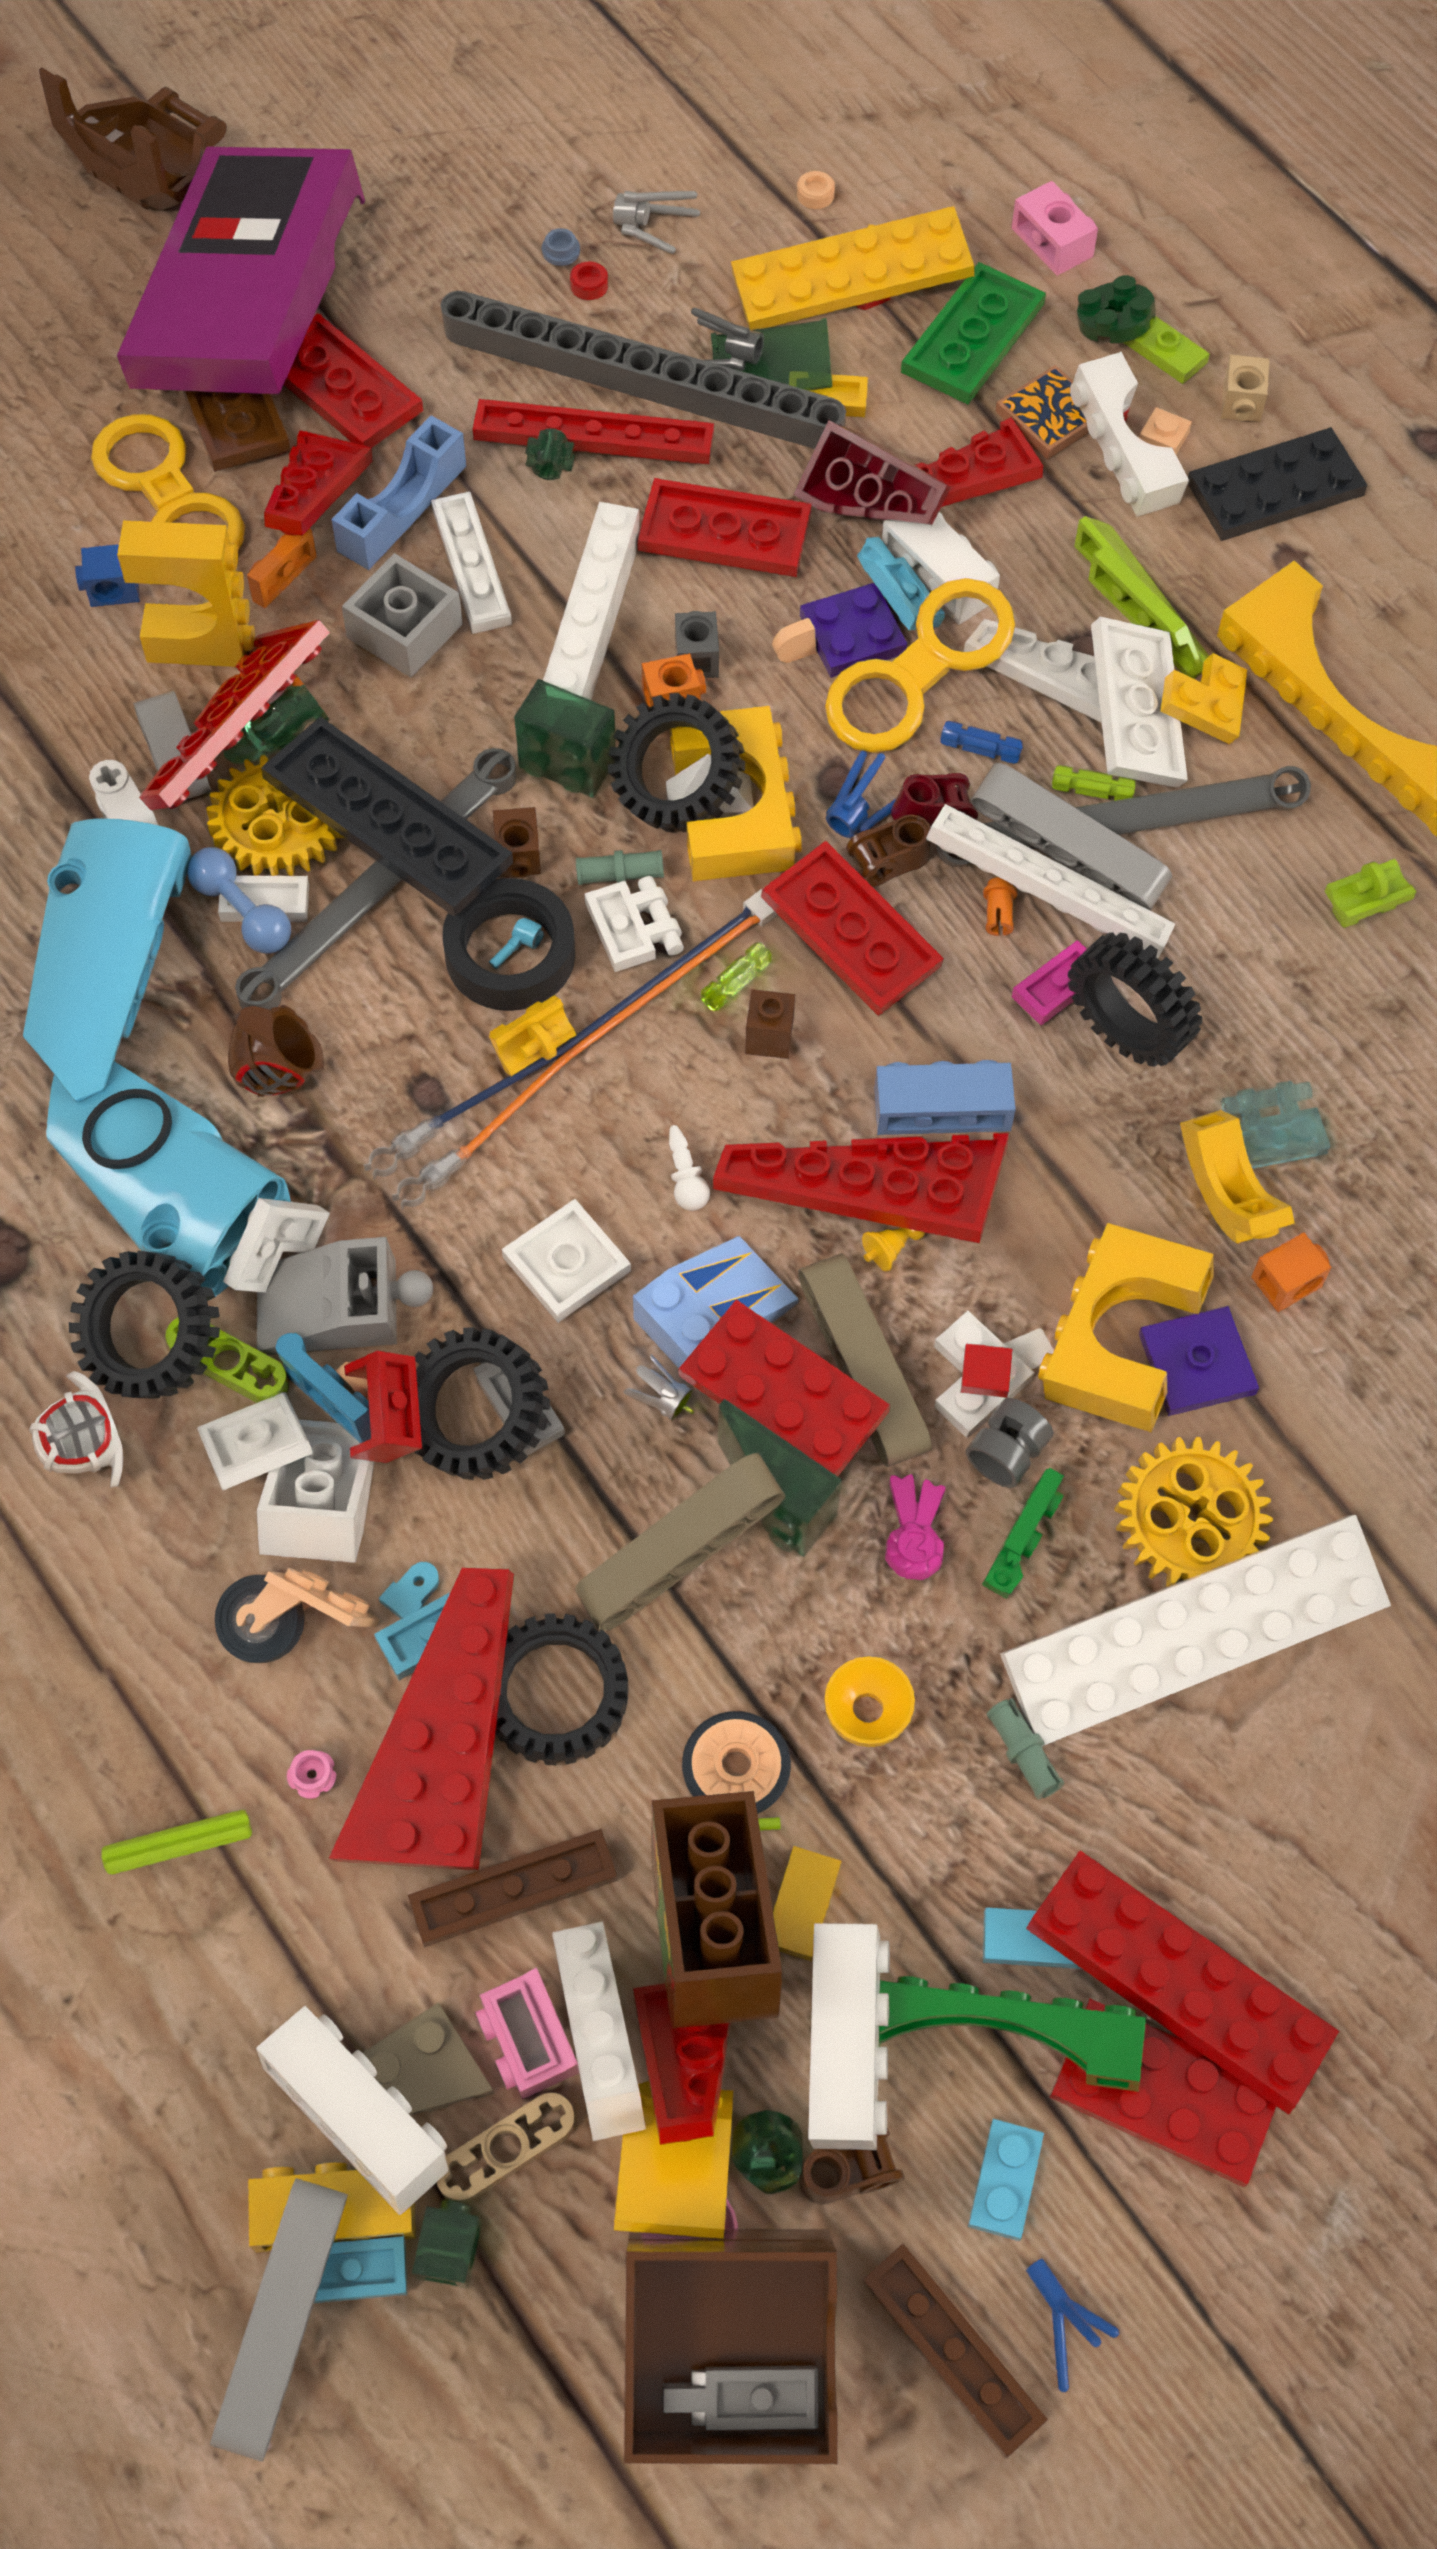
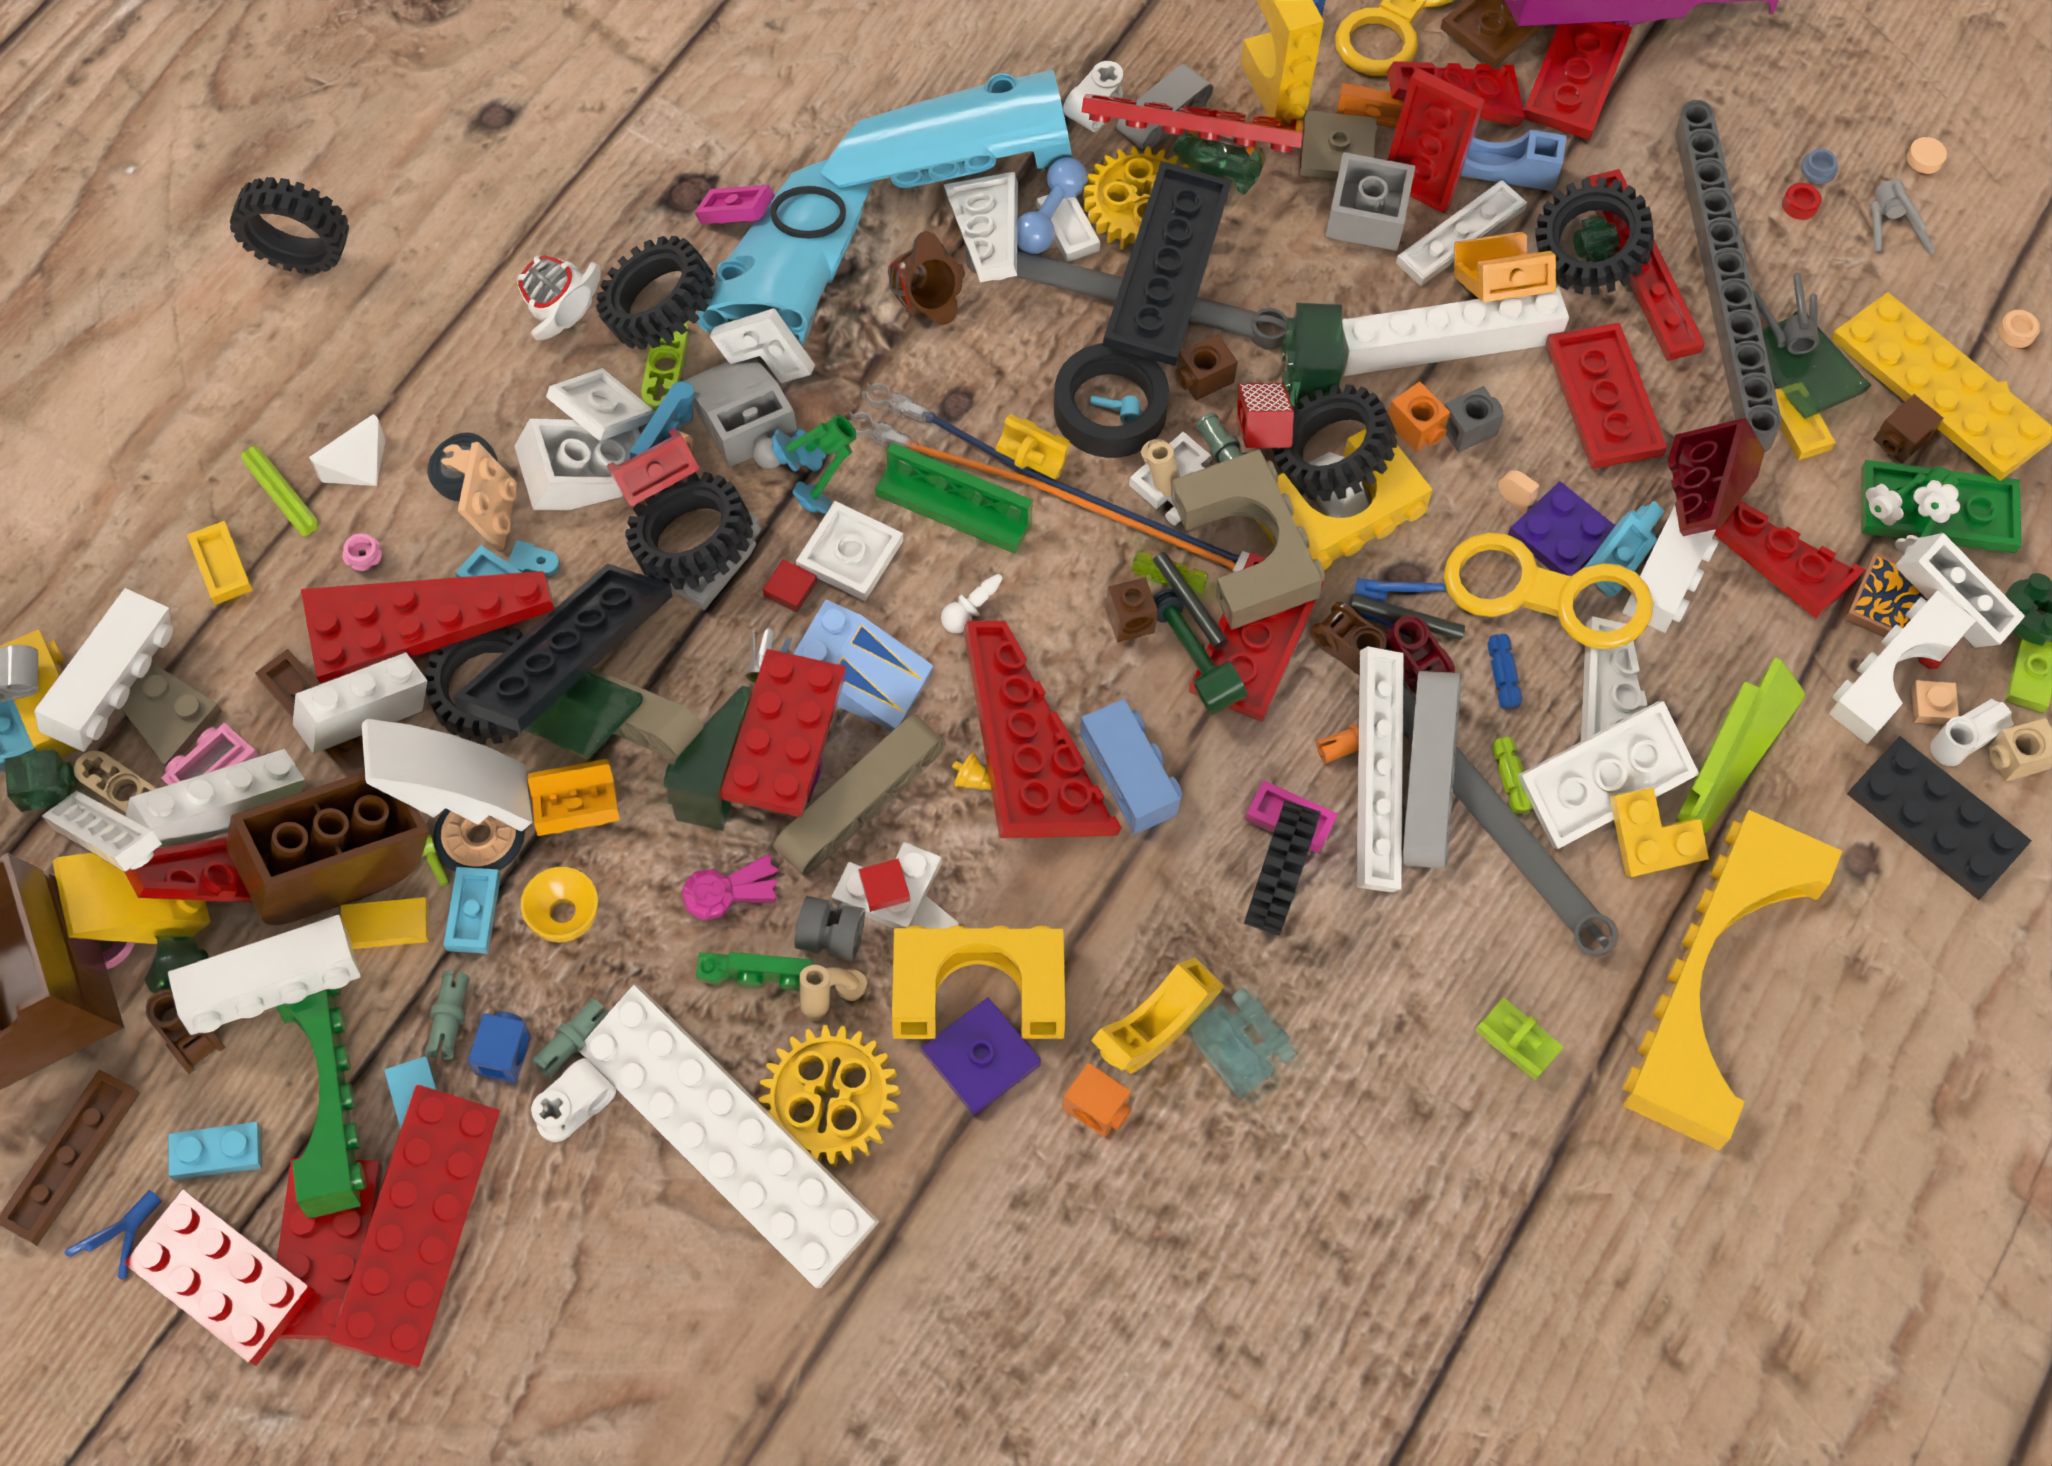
camera: 65 degrees right, 0 degrees up
none -> white plate [42,791,162,871]
none -> plate [124,1190,315,1366]
none -> yellow tile [187,521,253,605]
none -> white brick [292,653,427,754]
none -> white slope [309,414,386,486]
none -> white slope [362,719,532,832]
none -> sand green pin [425,970,470,1060]
none -> medium azure plate [444,867,501,954]
none -> black plate [453,563,673,733]
none -> blue brick [468,1011,531,1084]
none -> clear green piece [524,672,643,760]
none -> light orange bracket [527,759,620,836]
none -> white piece [531,1058,616,1142]
none -> dark pink plate [694,185,775,224]
none -> red tile [762,559,817,612]
none -> plant [772,415,857,514]
none -> tan plant [800,965,867,1021]
none -> green fence [875,442,1033,554]
none -> white wing [944,172,1018,282]
none -> tan plant [1141,439,1180,497]
none -> pearl dark grey bar [1153,552,1228,650]
none -> dark green piece [1153,589,1248,716]
none -> dark tan arch [1171,449,1325,630]
none -> panel [1236,383,1294,448]
none -> dark tan plate [1299,110,1377,179]
none -> pearl dark grey bar [1348,593,1465,640]
none -> red plate [1387,68,1485,214]
none -> light orange panel [1454,232,1556,302]
none -> black tyre [1535,177,1654,295]
none -> white plant [1866,467,1960,557]
none -> reddish brown brick [1873,394,1944,464]
none -> white brick [1895,533,2025,648]
none -> light nougat tile [1907,137,1947,174]
none -> white piece [1930,699,2014,766]

